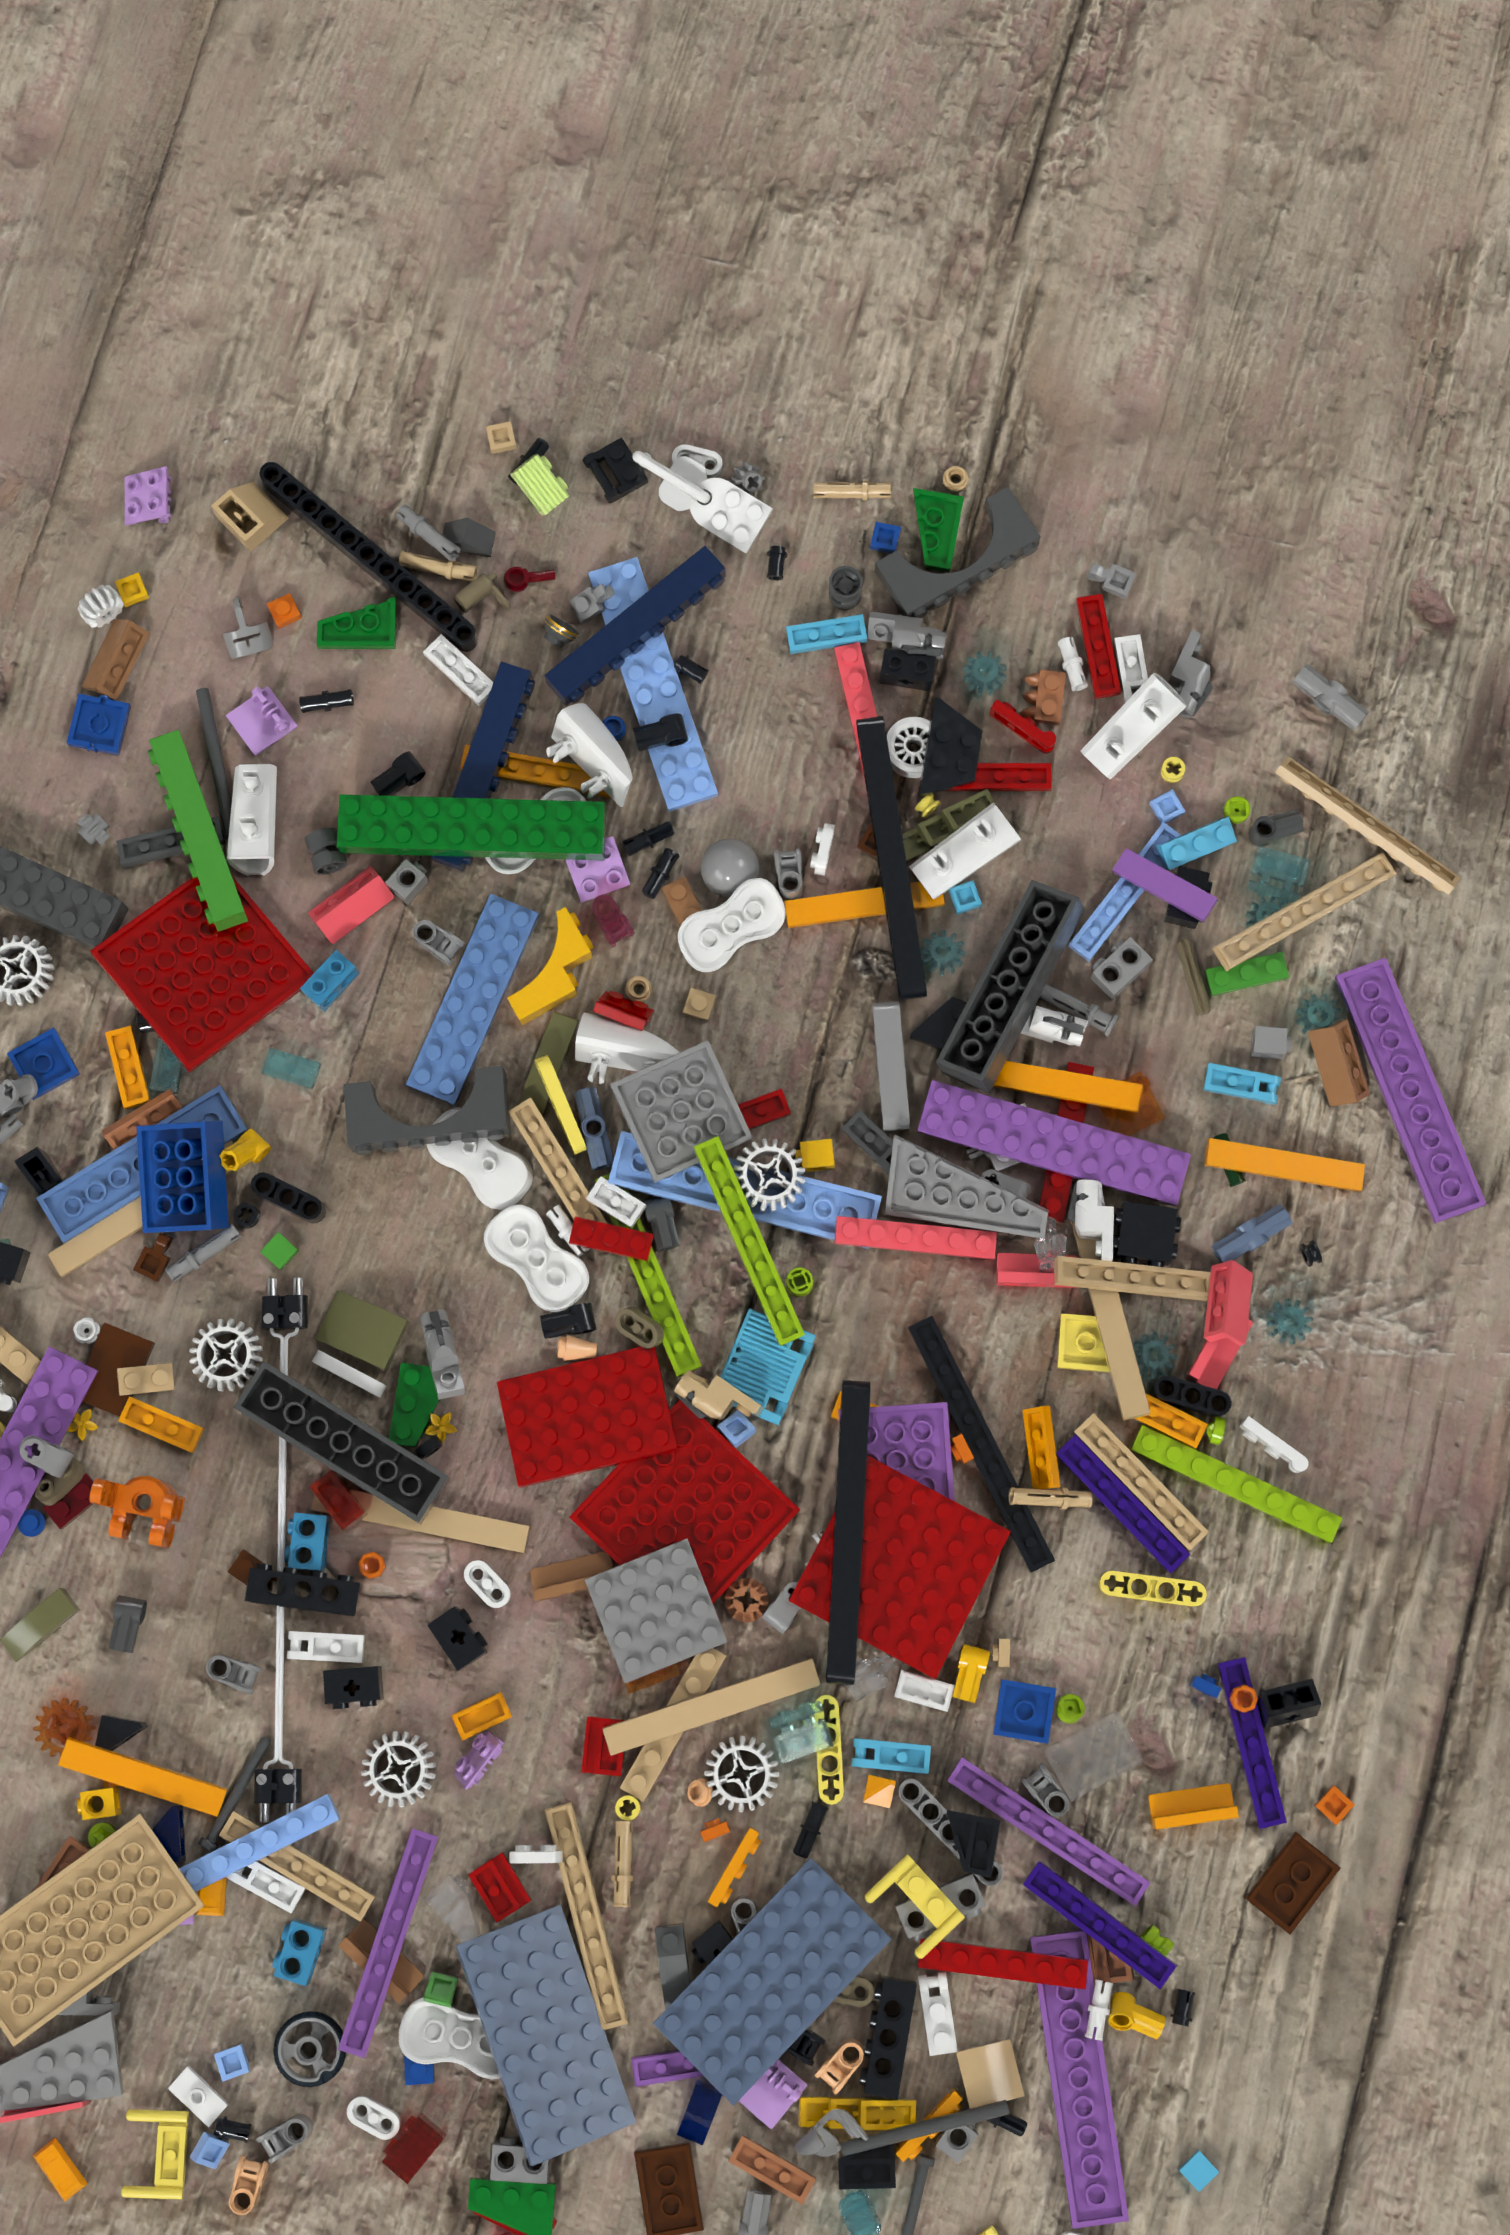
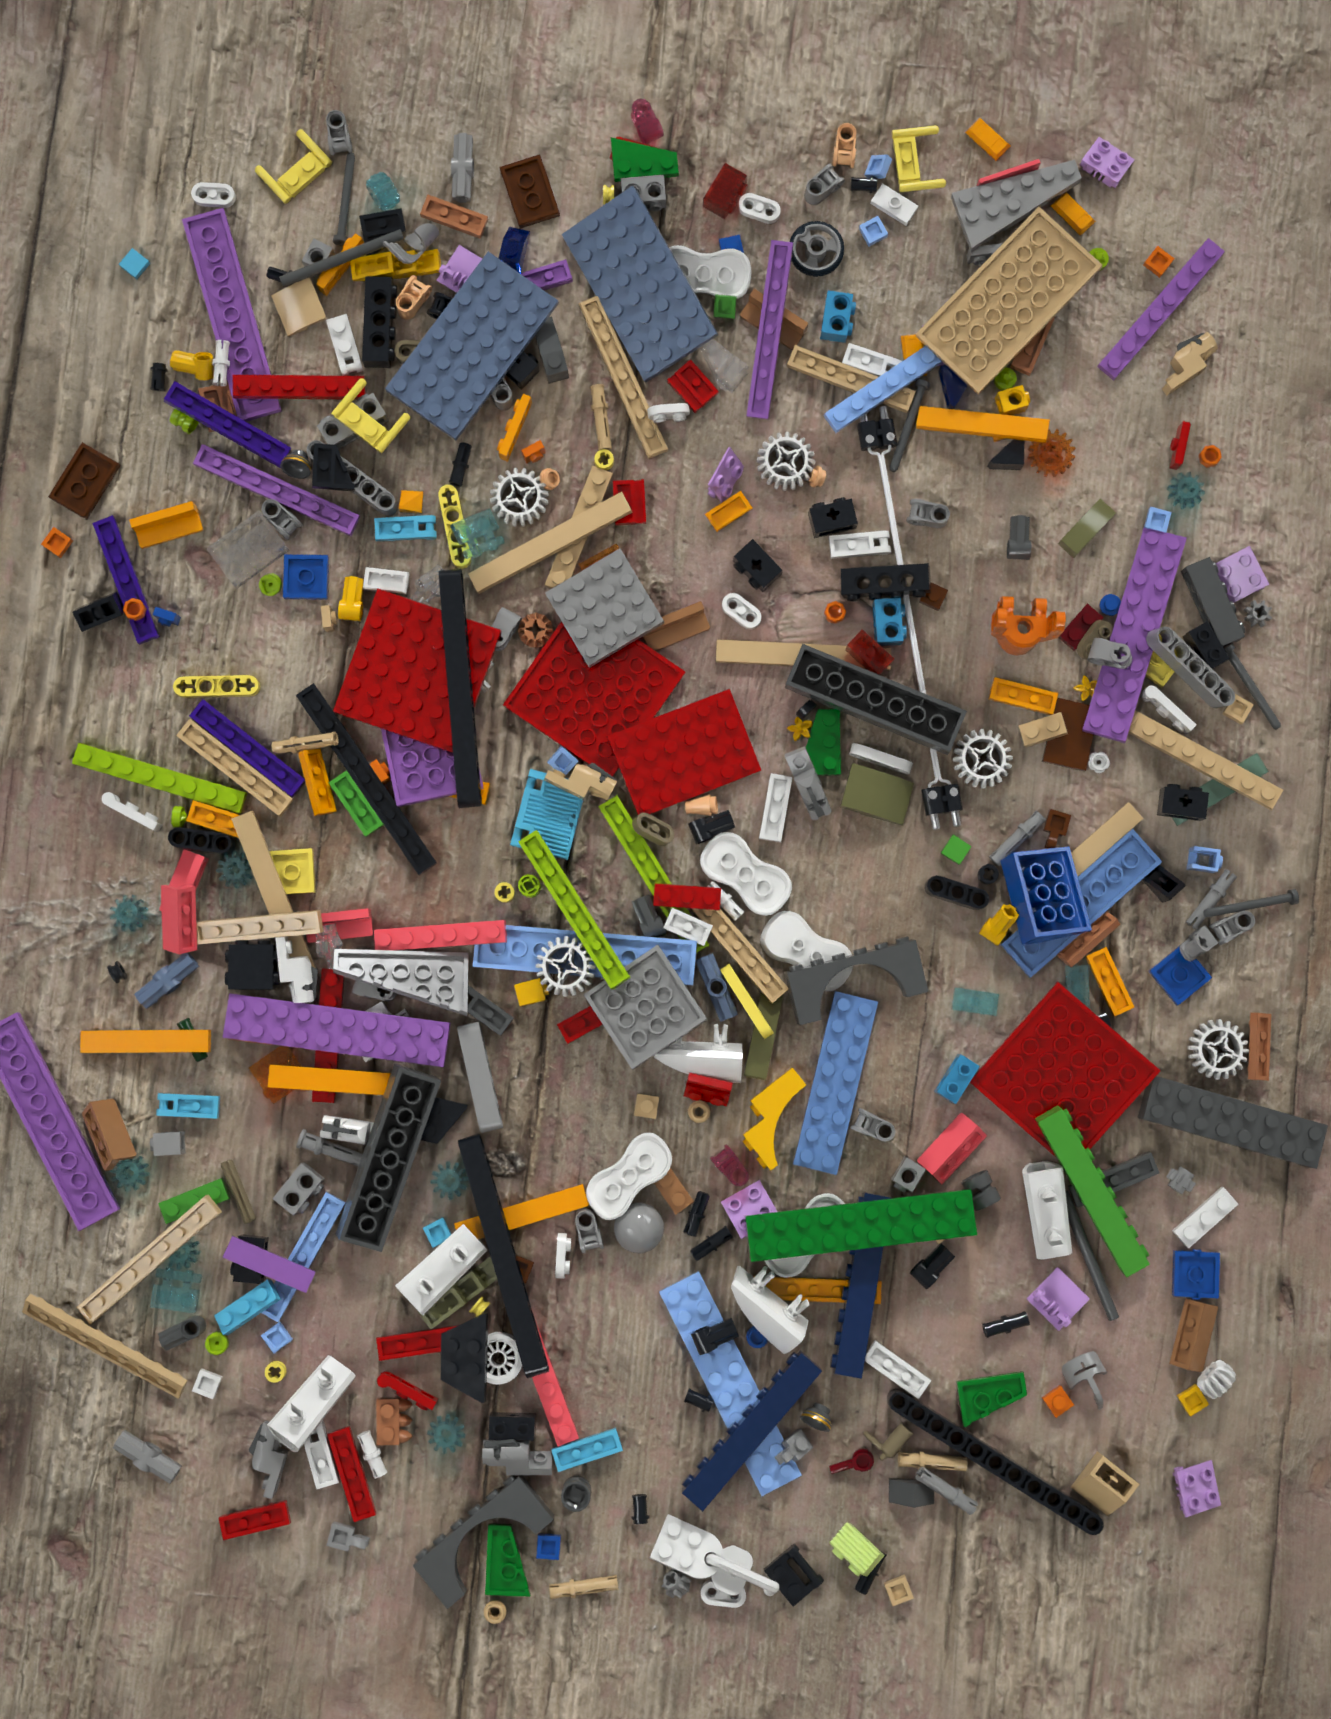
camera: 165 degrees right, 5 degrees up
none -> white plate [192,1369,223,1399]
none -> red plate [219,1500,291,1540]
none -> dark grey piece [280,450,311,479]
none -> bright green plate [328,770,384,837]
none -> light yellow bush [494,882,515,903]
none -> light yellow bush [603,185,614,205]
none -> white plate [759,773,792,843]
none -> light nougat plate [808,466,826,488]
none -> white plate [1172,1187,1238,1248]

